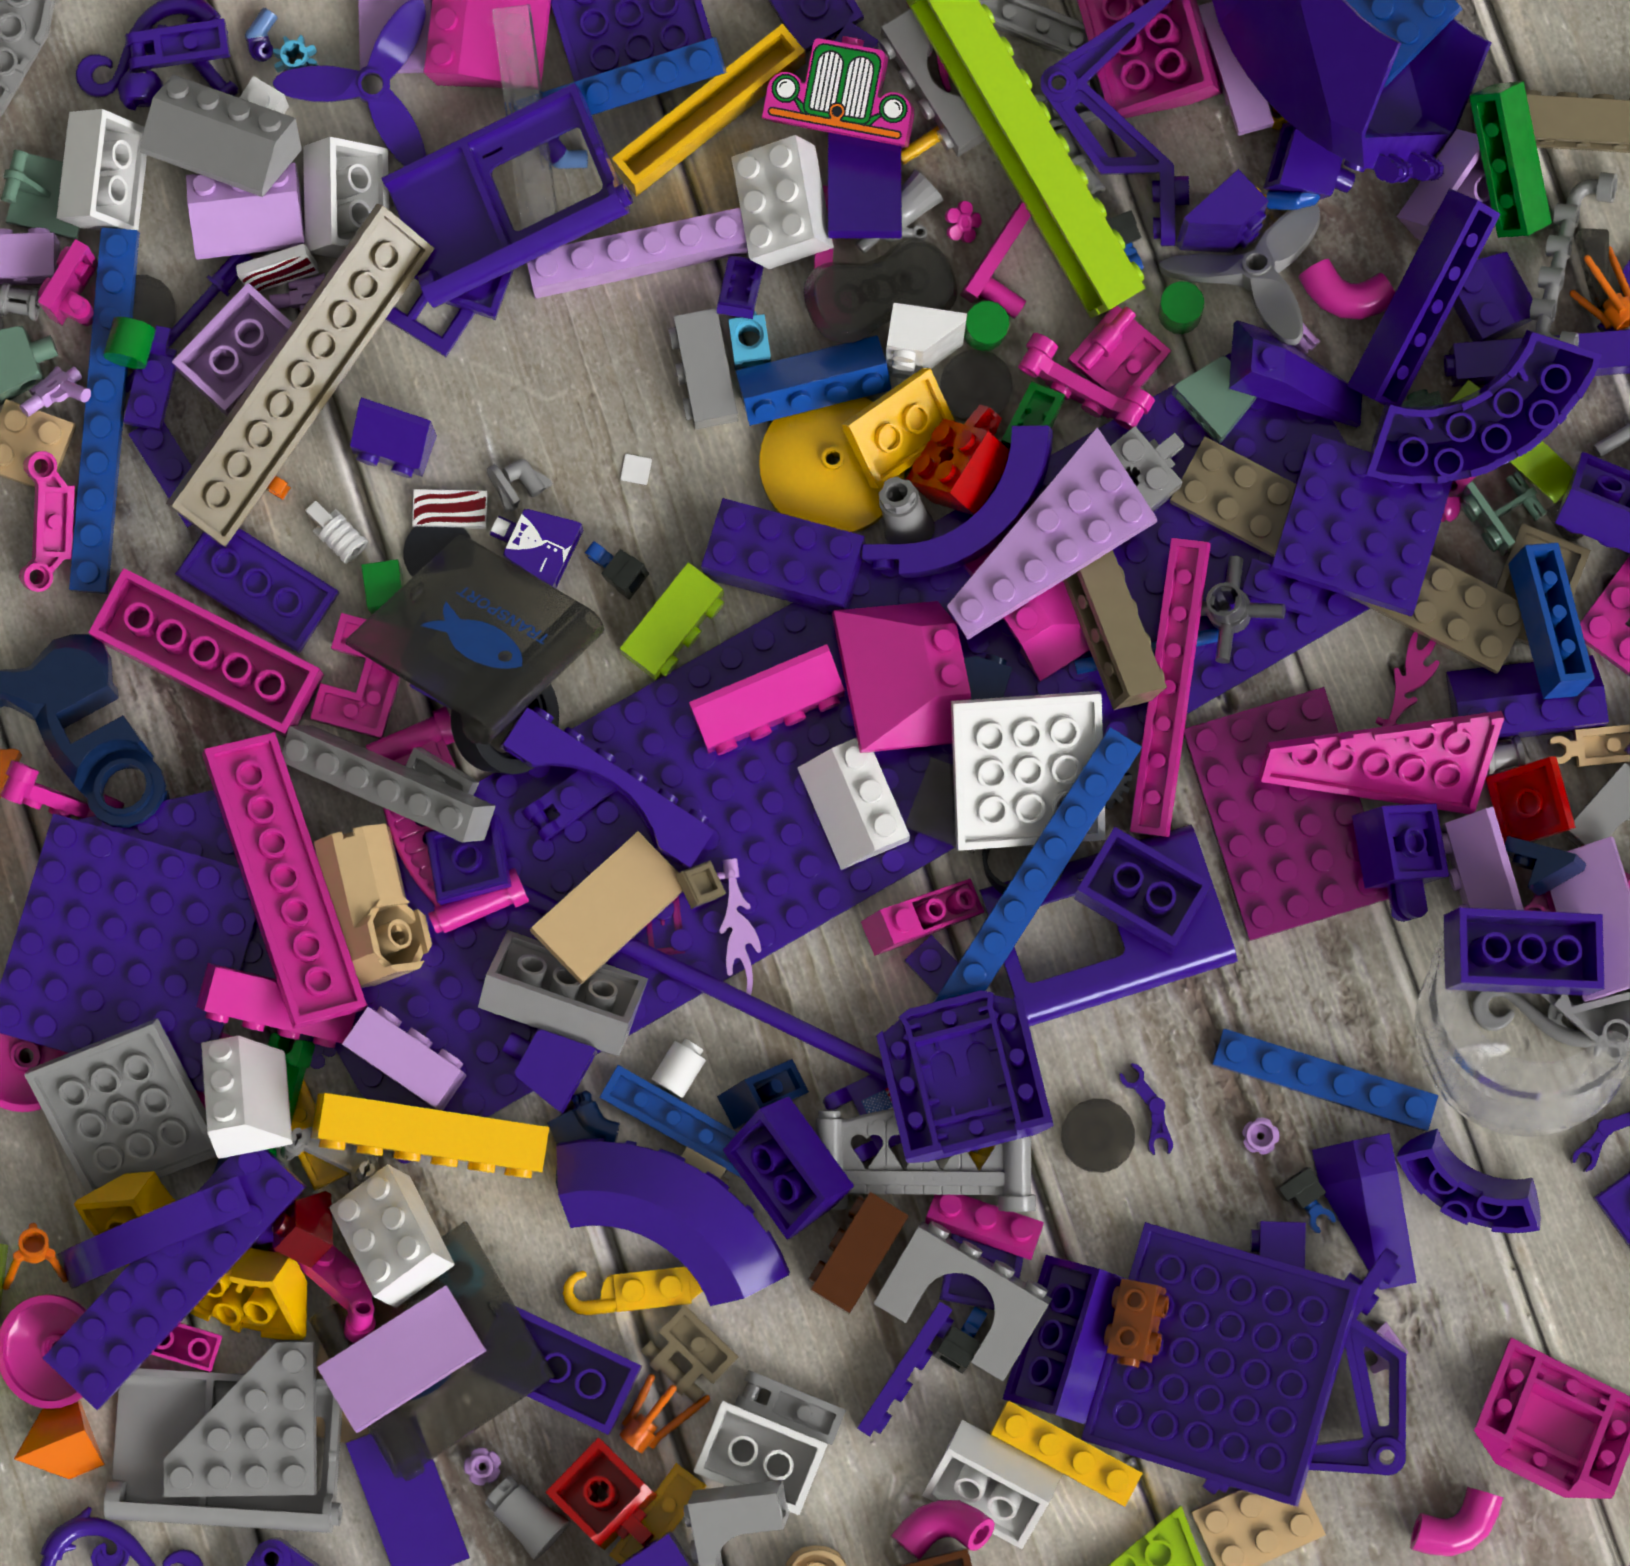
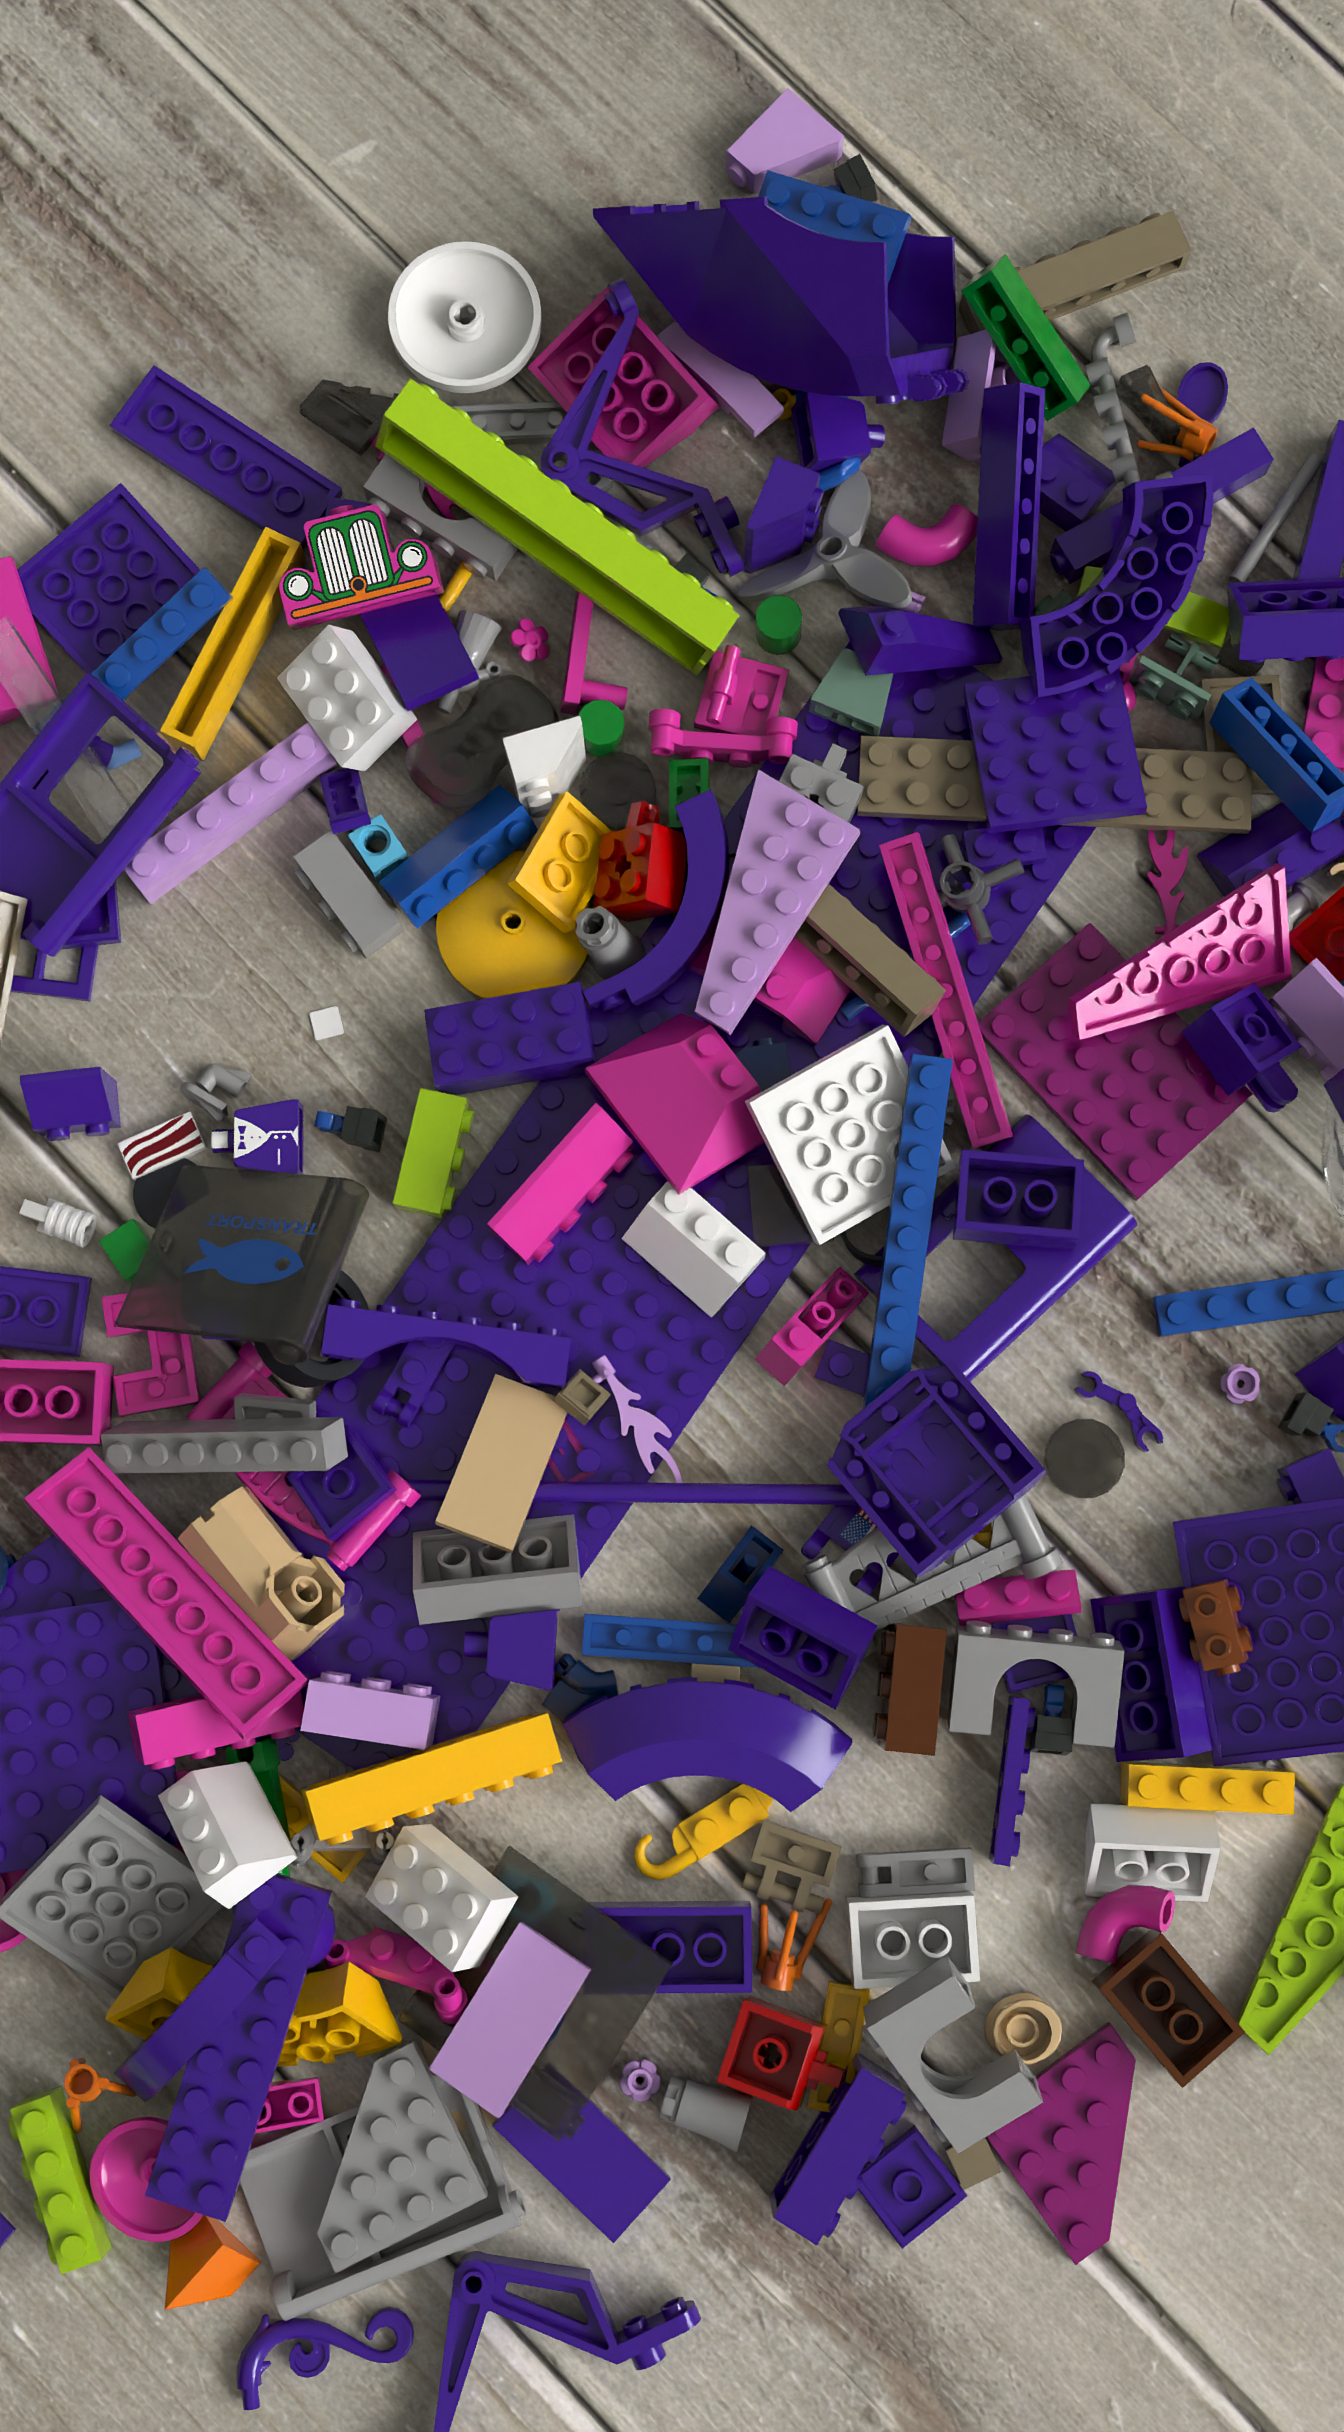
camera: 25 degrees left, 0 degrees up
dark red slope [272,1191,333,1268] -> none
white brick [651,1039,706,1099] -> none

